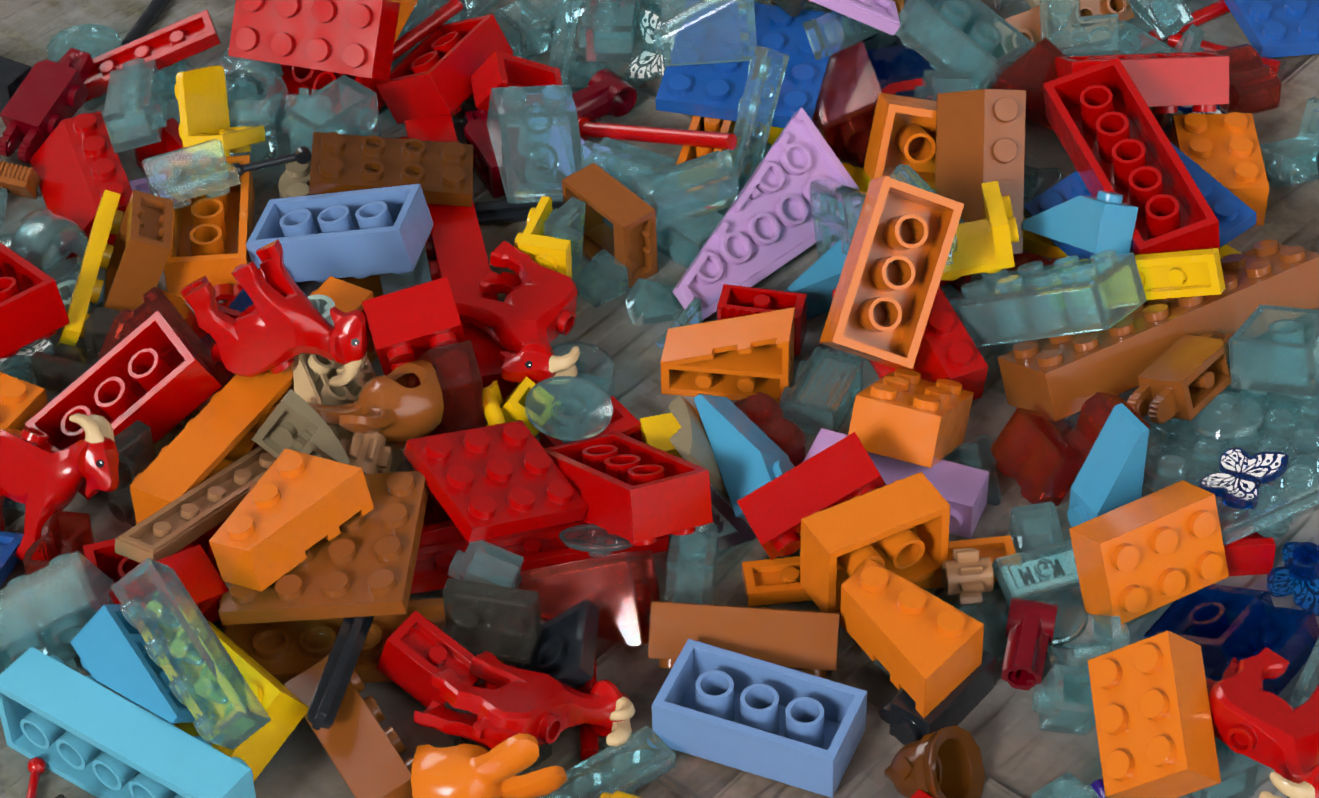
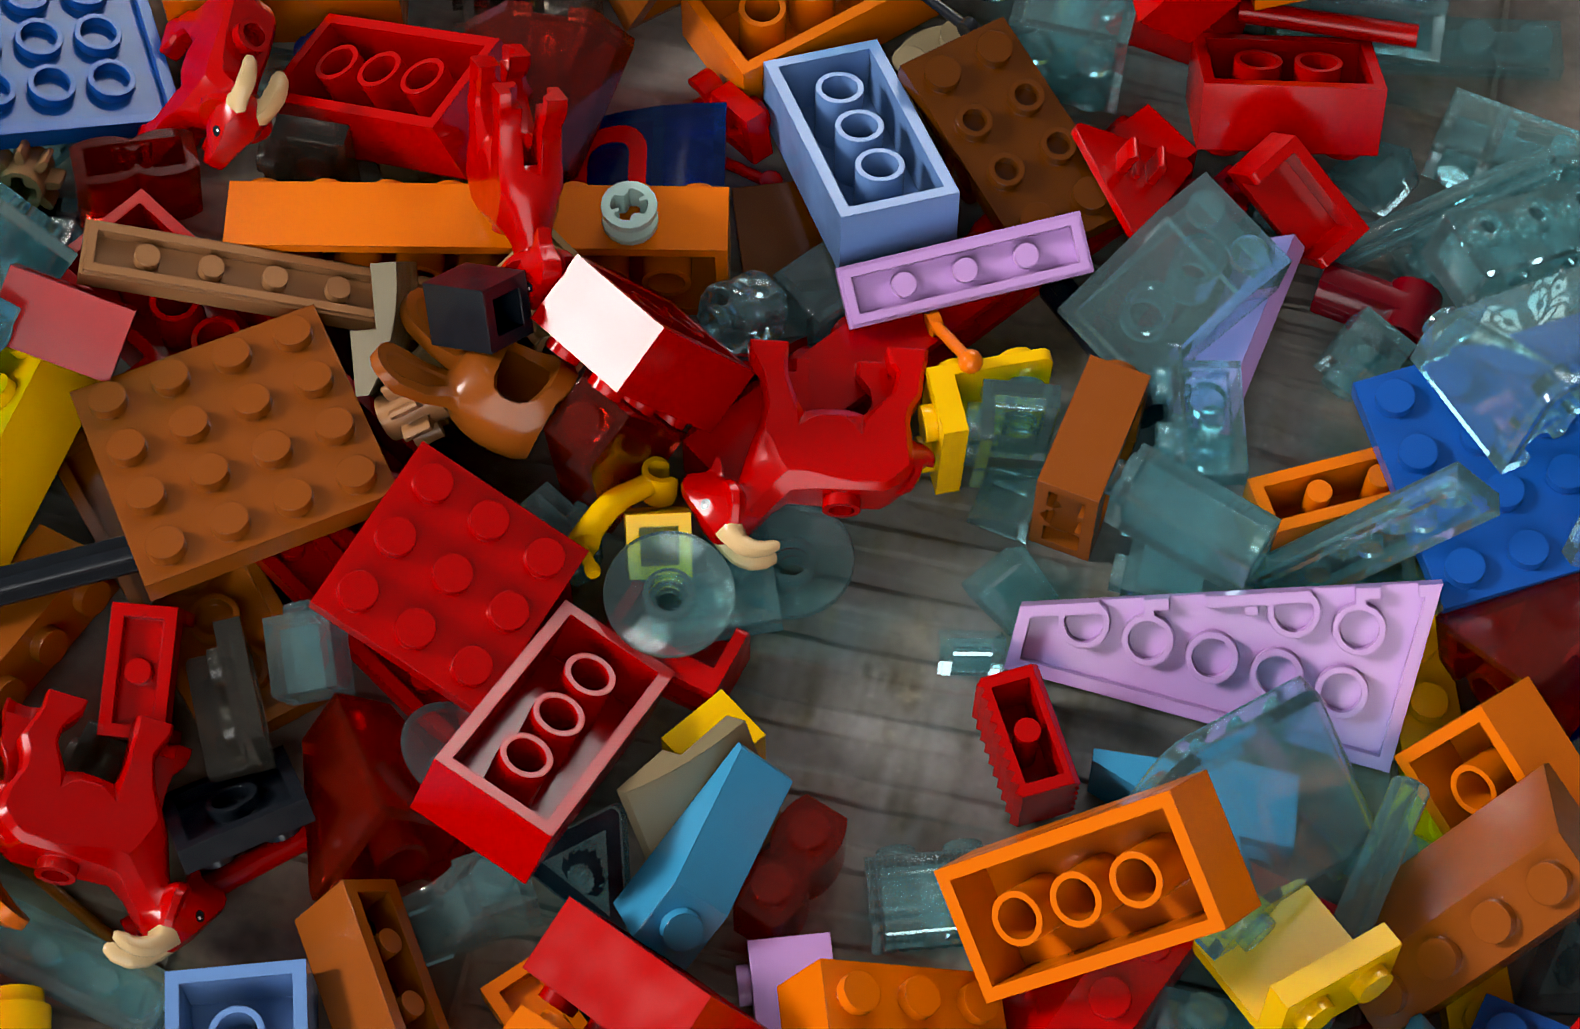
camera: 60 degrees right, 20 degrees up
orange wedge [209,448,374,592] -> none
red bar [558,116,737,150] -> none
orange wedge [660,307,795,405] -> none
none -> black brick [422,262,534,355]
none -> lavender tile [835,211,1094,330]
none -> orange hinge [924,310,983,374]
none -> red piece [1071,123,1193,240]
none -> clear light blue brick [1312,306,1417,402]

